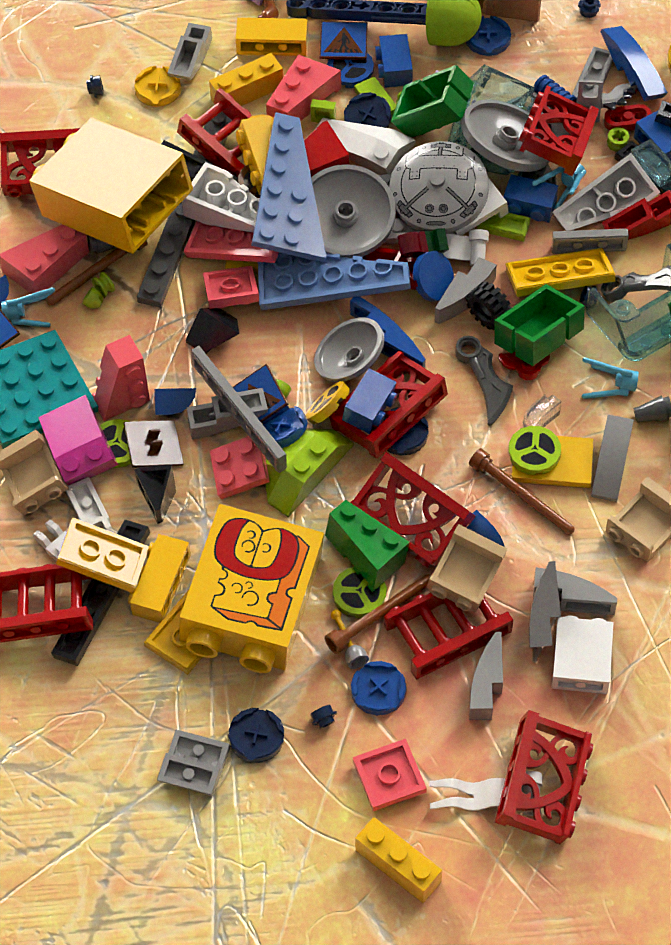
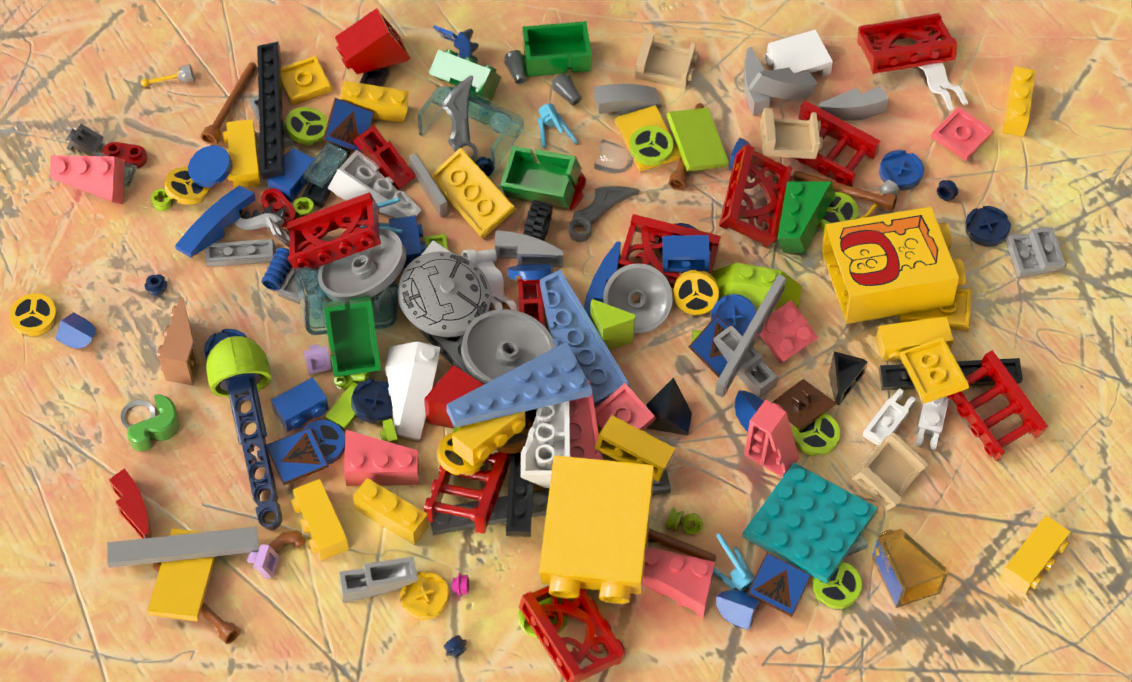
camera: 120 degrees left, 0 degrees up
slope [38,395,118,485] -> none
leg [397,228,449,258] -> none
none -> dark pink plate [452,573,470,597]
none -> lime slope [590,299,636,350]
none -> yellow brick [594,415,676,482]
none -> lime tile [667,108,729,172]

